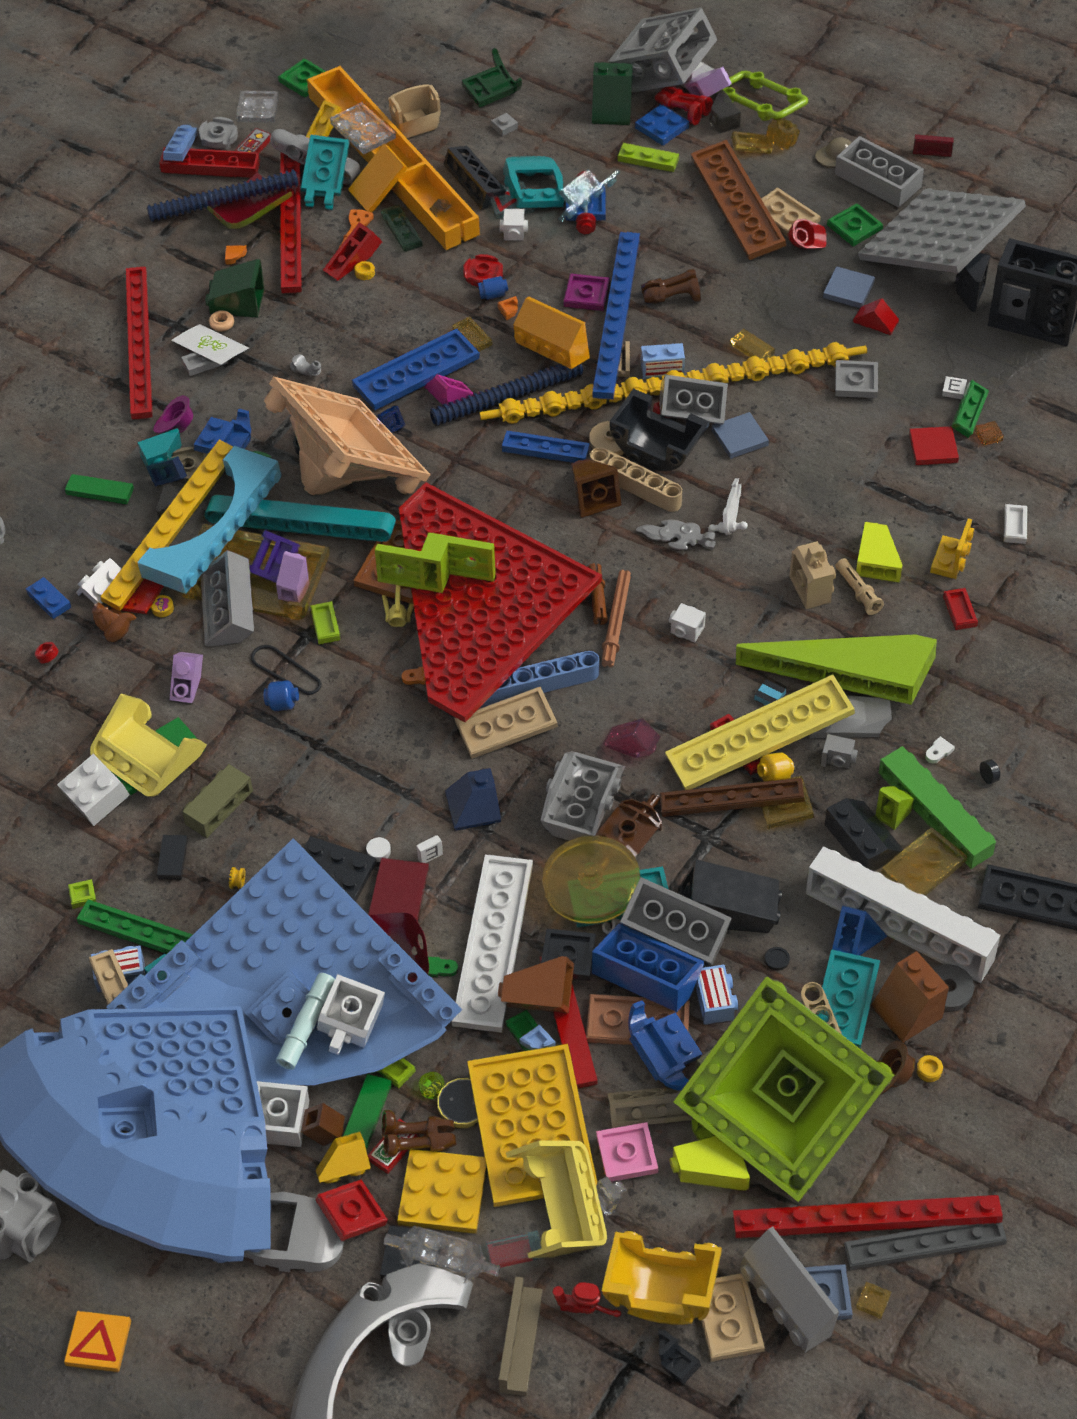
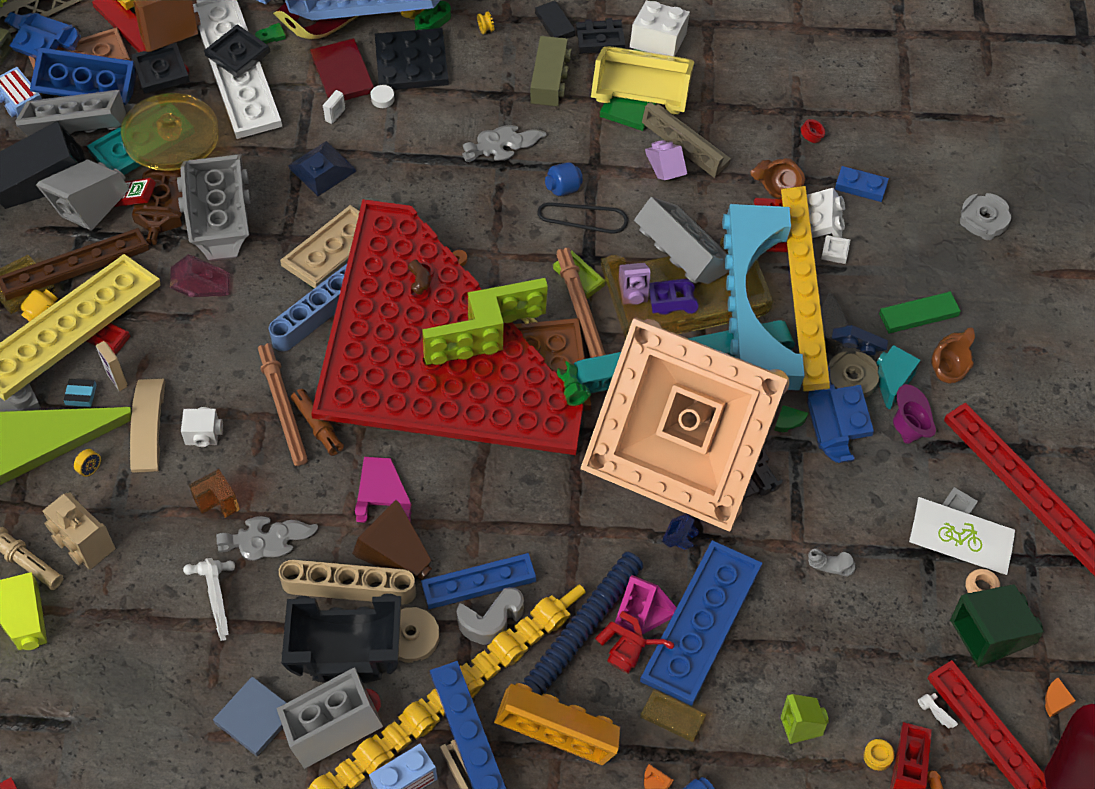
camera: 150 degrees right, 5 degrees up
none -> light grey slope [36,160,130,231]
none -> yellow tile [74,449,101,477]
none -> tan tile [96,341,127,391]
none -> red tile [114,178,156,207]
none -> tan slope [130,379,165,472]
none -> clear orange piece [189,469,240,518]
none -> black tile [204,24,271,78]
none -> dark pink flag [355,457,412,523]
none -> reddish brown arm [408,260,431,295]
none -> light grey animal [456,588,524,645]
none -> light grey piece [462,125,547,162]
none -> nougat axle [556,247,606,358]
none -> green piece [557,361,591,406]
none -> black plate [576,18,625,54]
none -> red piece [595,611,675,674]
none -> dark tan fence [642,102,731,178]
none -> lime slope [781,694,829,744]
none -> white tile [821,235,850,264]
none -> white piece [918,693,958,728]
none -> dark orange hair [931,327,975,384]

